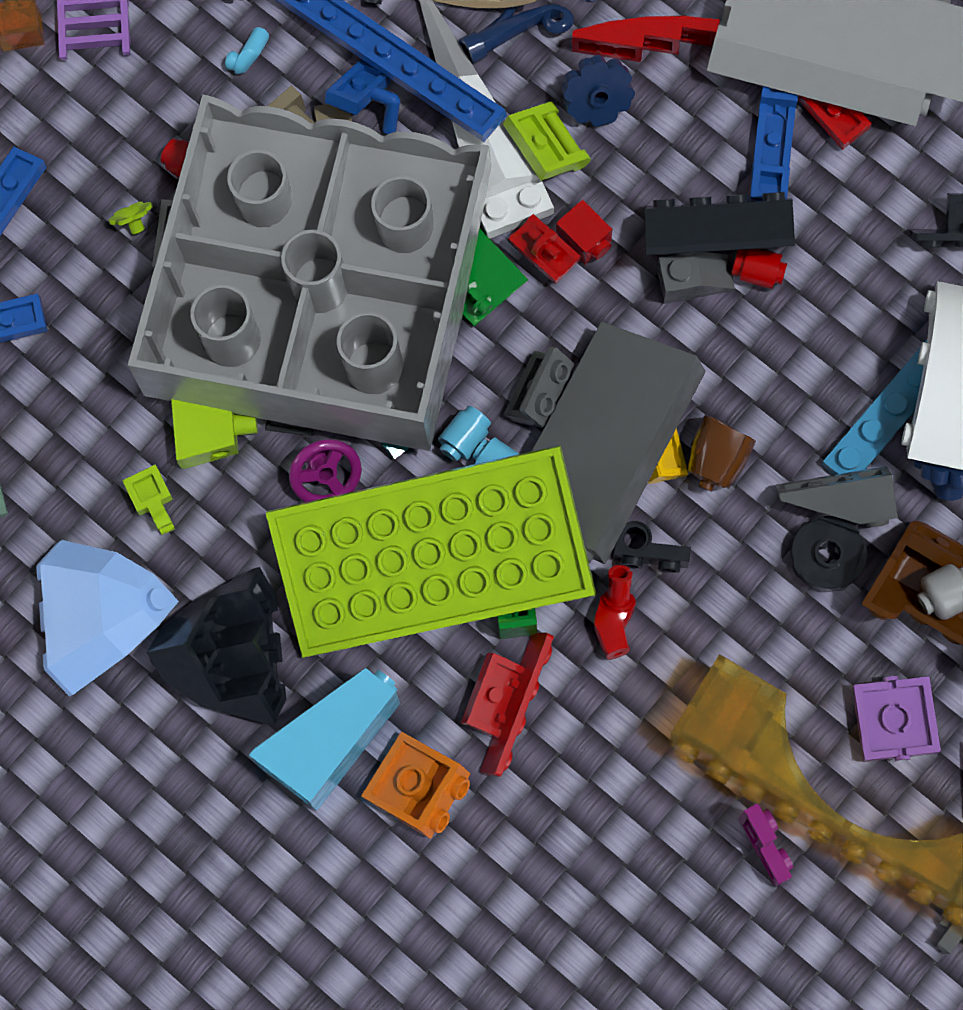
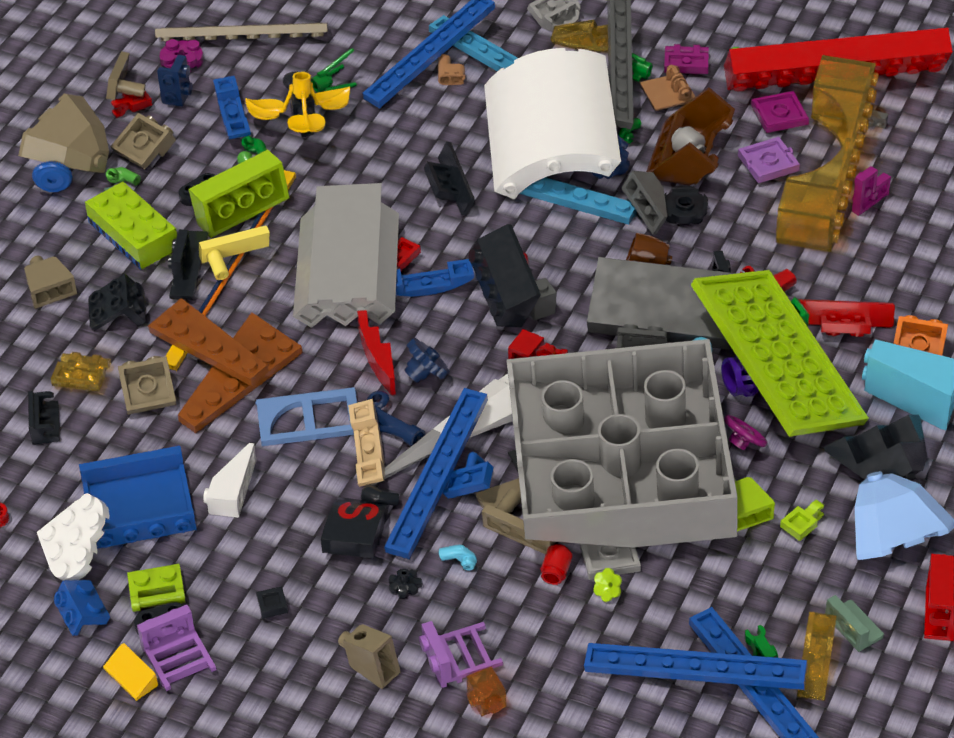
camera: 110 degrees left, 30 degrees down
lime plate [503,101,591,181] -> none

